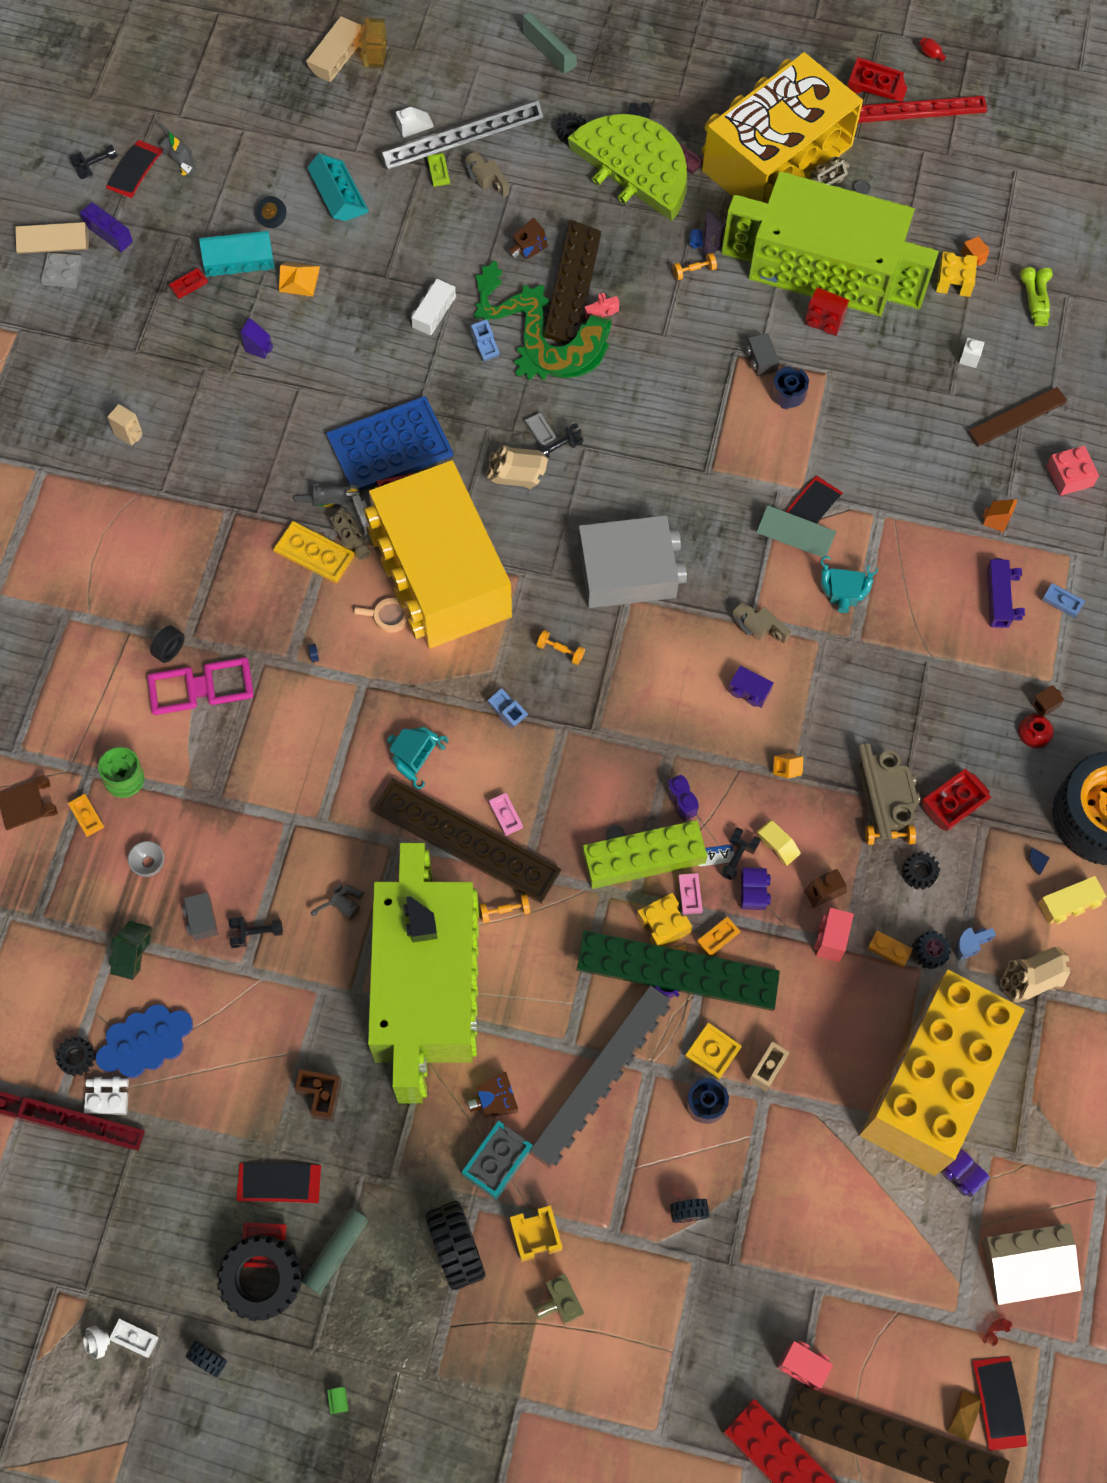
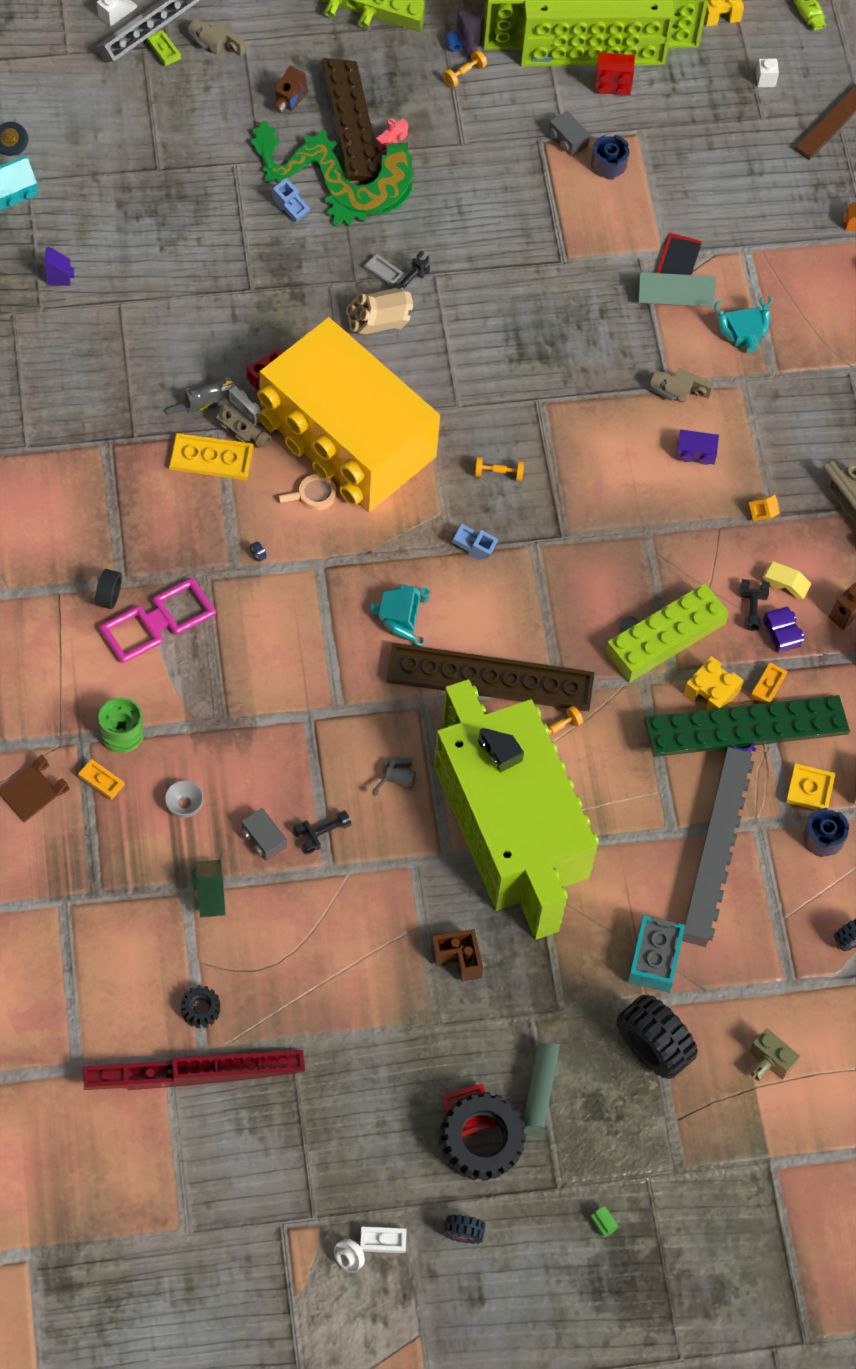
camera: 25 degrees left, 5 degrees down
white plate [84,1076,129,1115] -> none
blue plate [96,1005,193,1078] -> none
black sticker [236,1163,321,1203] -> none
light orange slope [279,262,320,297] -> none
teal slope [307,153,369,221] -> none
blue plate [326,396,454,491] -> none
white brick [411,279,456,336] -> none
reddish brown torso [467,1071,518,1118] -> none
bright pink plate [489,793,523,836] -> none
yellow piece [510,1205,563,1263] -> none
light grey brick [578,515,687,608] -> none
dark purple brick [667,775,699,821] -> none
bright pink plate [678,873,703,915] -> none
sticker [698,845,734,867] -> none

